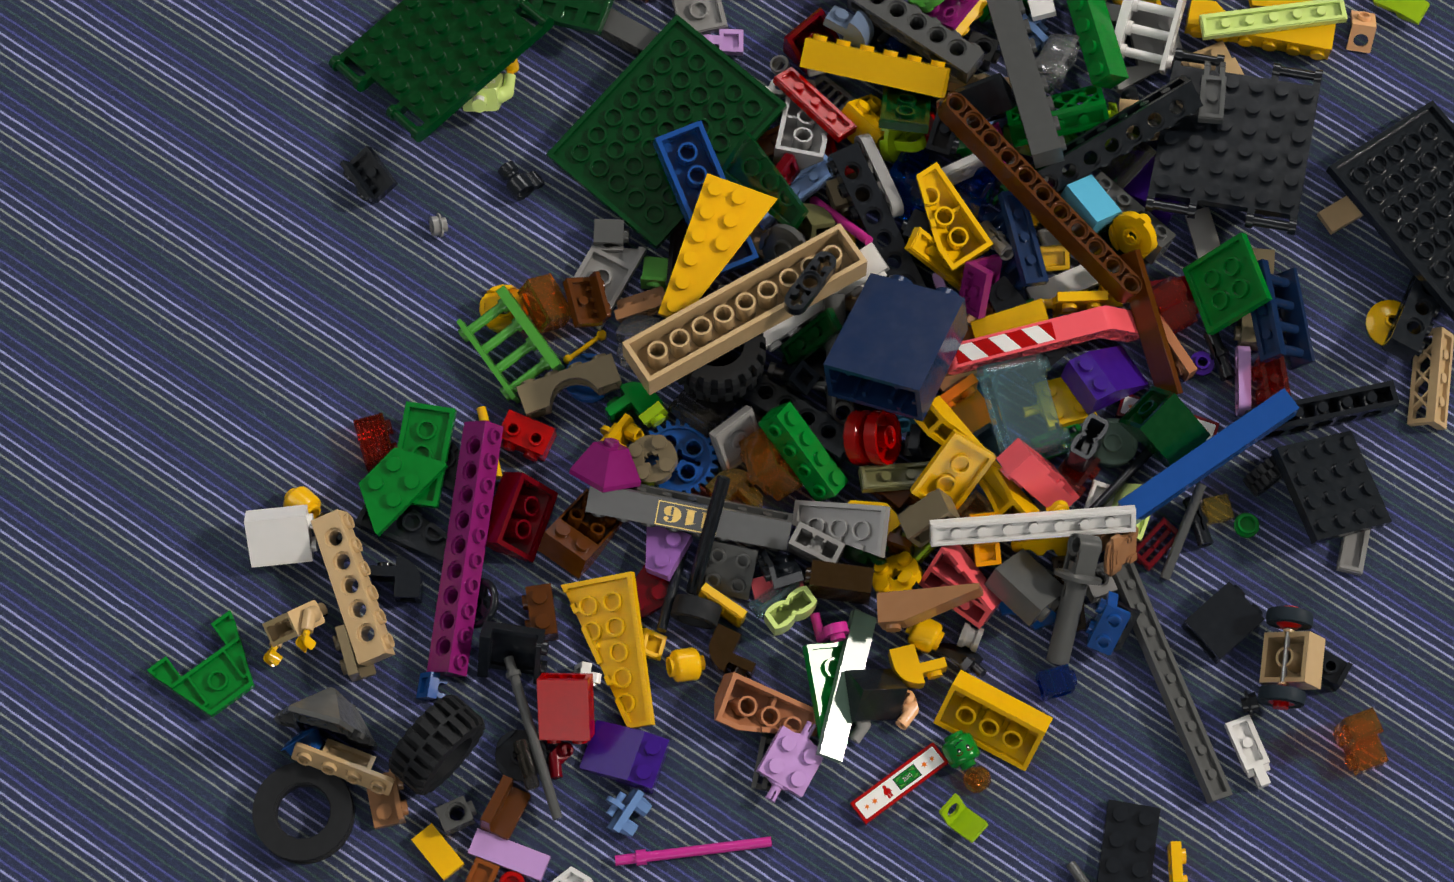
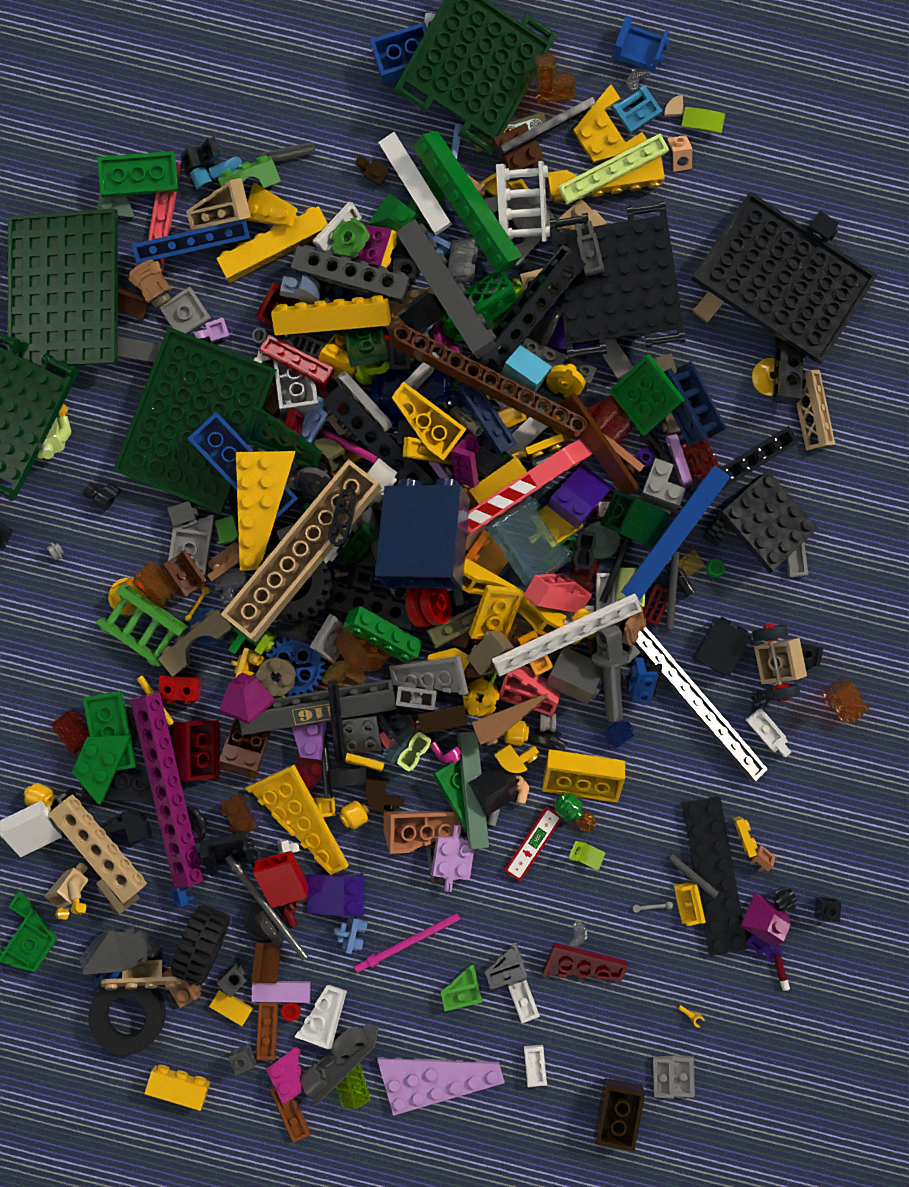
camera: 15 degrees left, 15 degrees up
none -> light grey brick [640,458,686,513]

